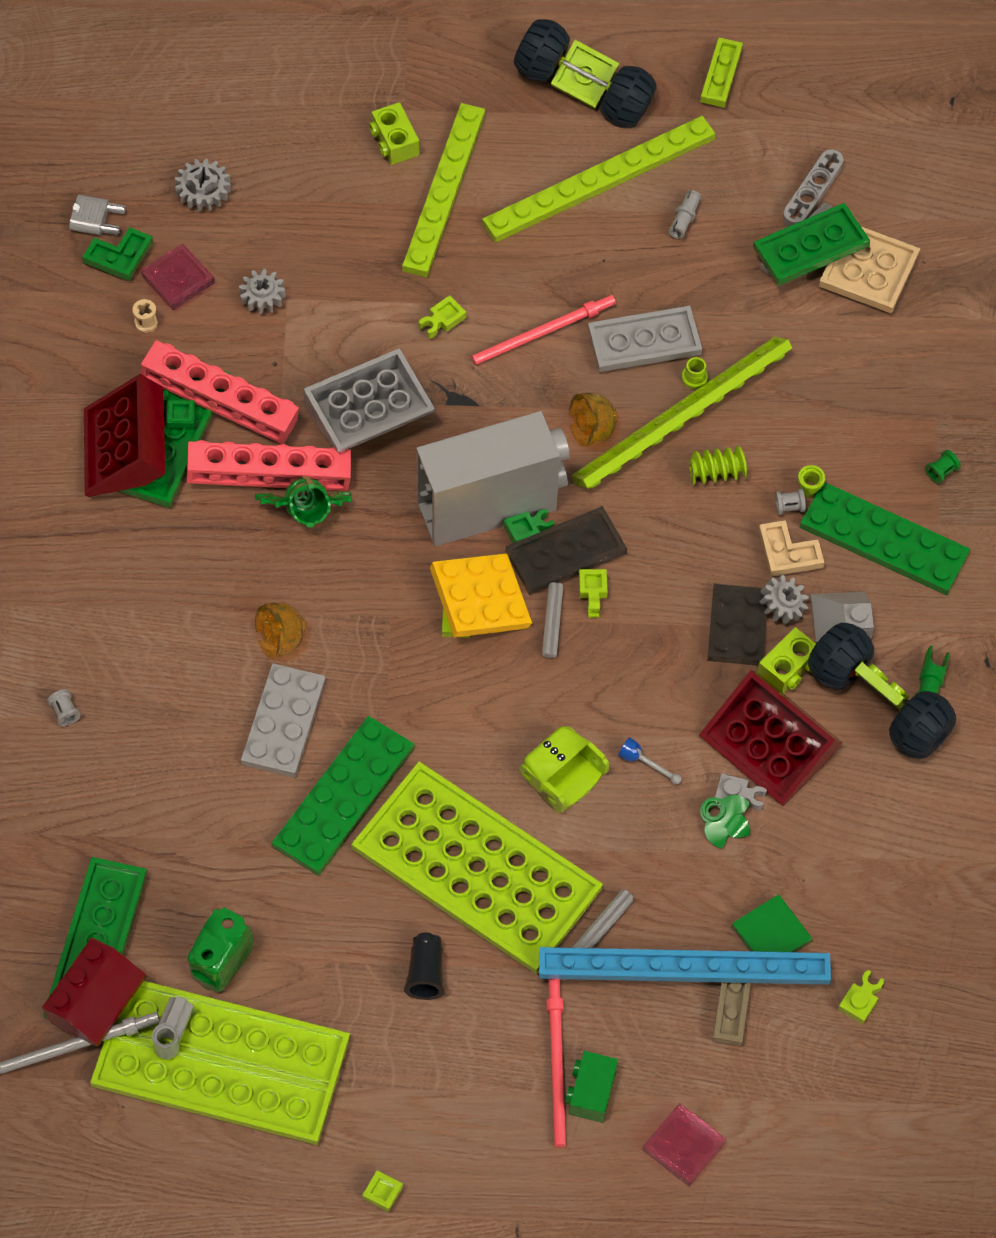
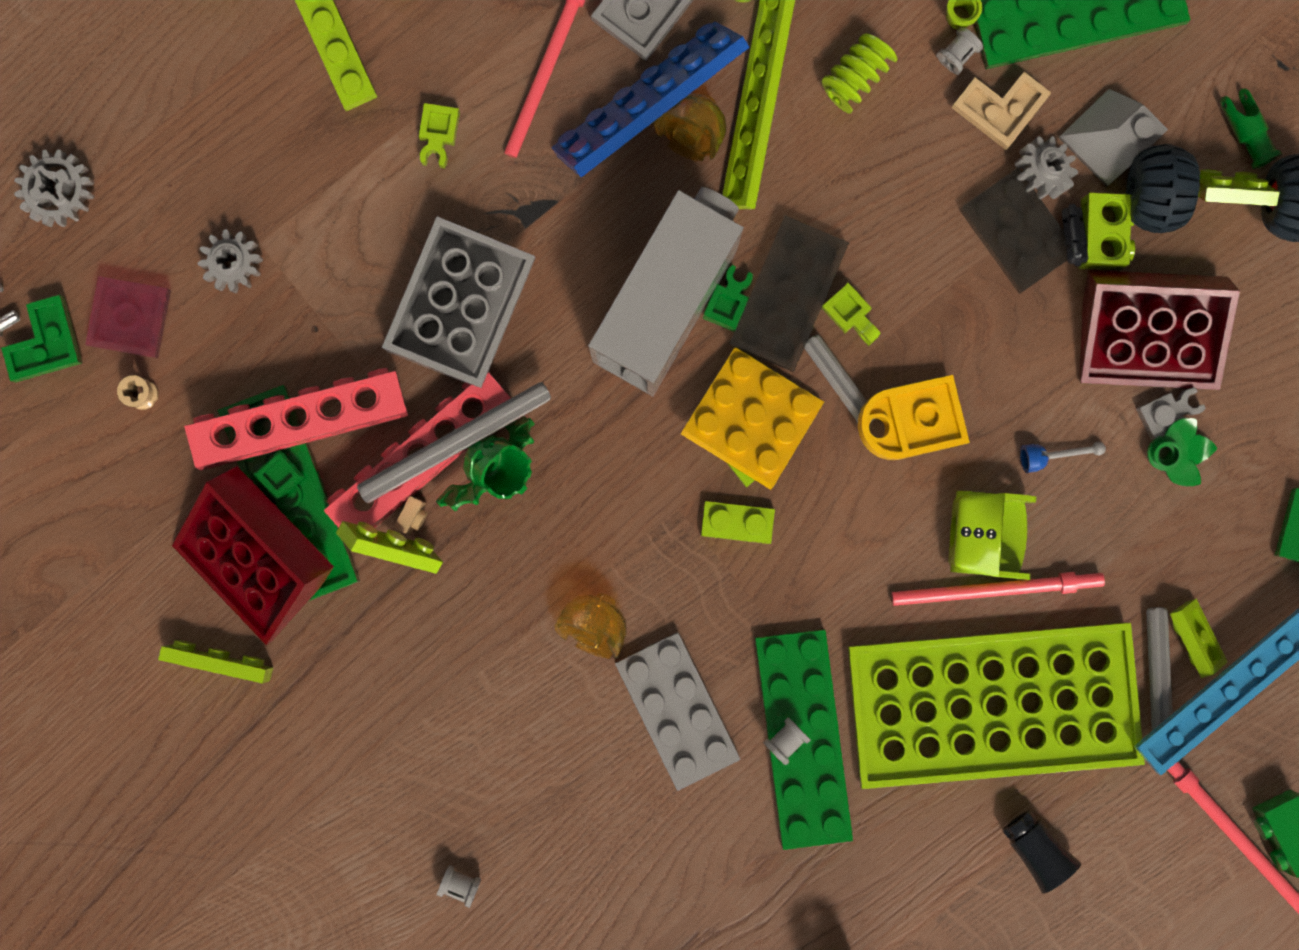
camera: 40 degrees left, 25 degrees up
none -> lime plate [158,640,273,684]
none -> lime plate [336,521,443,574]
none -> light grey axle [357,382,551,503]
none -> tan plate [394,496,428,534]
none -> blue plate [551,21,750,177]
none -> lime plate [701,501,775,544]
none -> light grey bush [763,717,811,765]
none -> yellow plate [858,375,970,460]
none -> coral bar [891,572,1105,606]
none -> black axle [1061,204,1089,267]
none -> lime plate [1170,599,1228,678]

